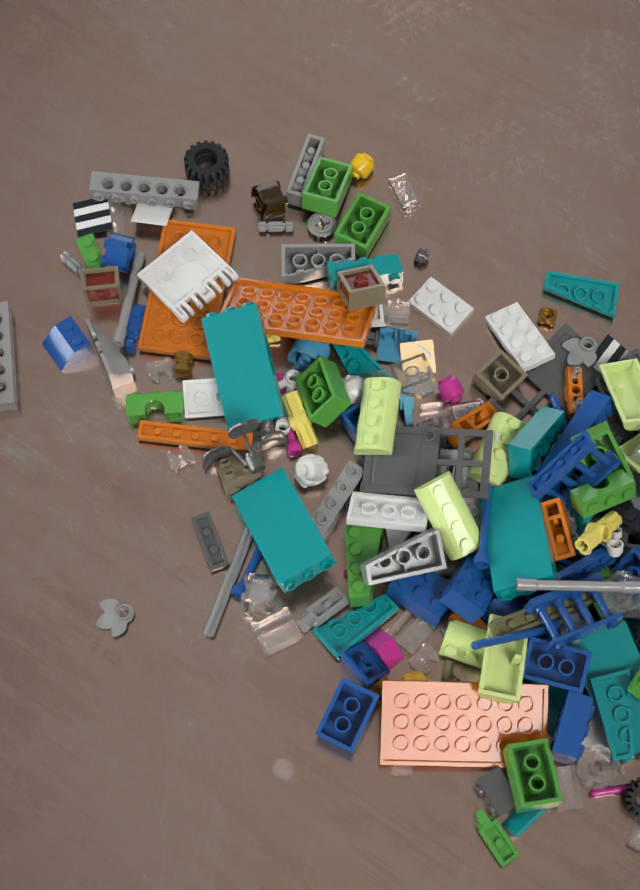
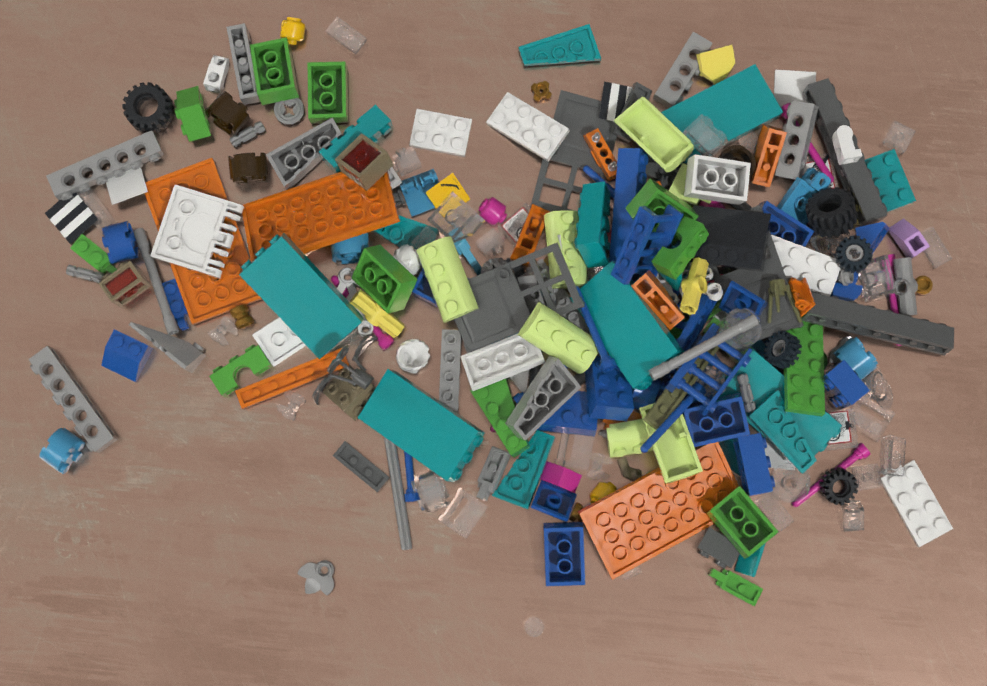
camera: 25 degrees left, 15 degrees up
dark grey plate [414,247,429,265] -> none
dark tan slope [472,349,528,401] -> none
light grey plate [562,337,597,367] -> none
none -> bright green brick [174,86,211,142]
none -> white leg [203,55,230,94]
none -> dark brown brick [228,152,268,184]
none -> light grey axle [737,373,756,412]

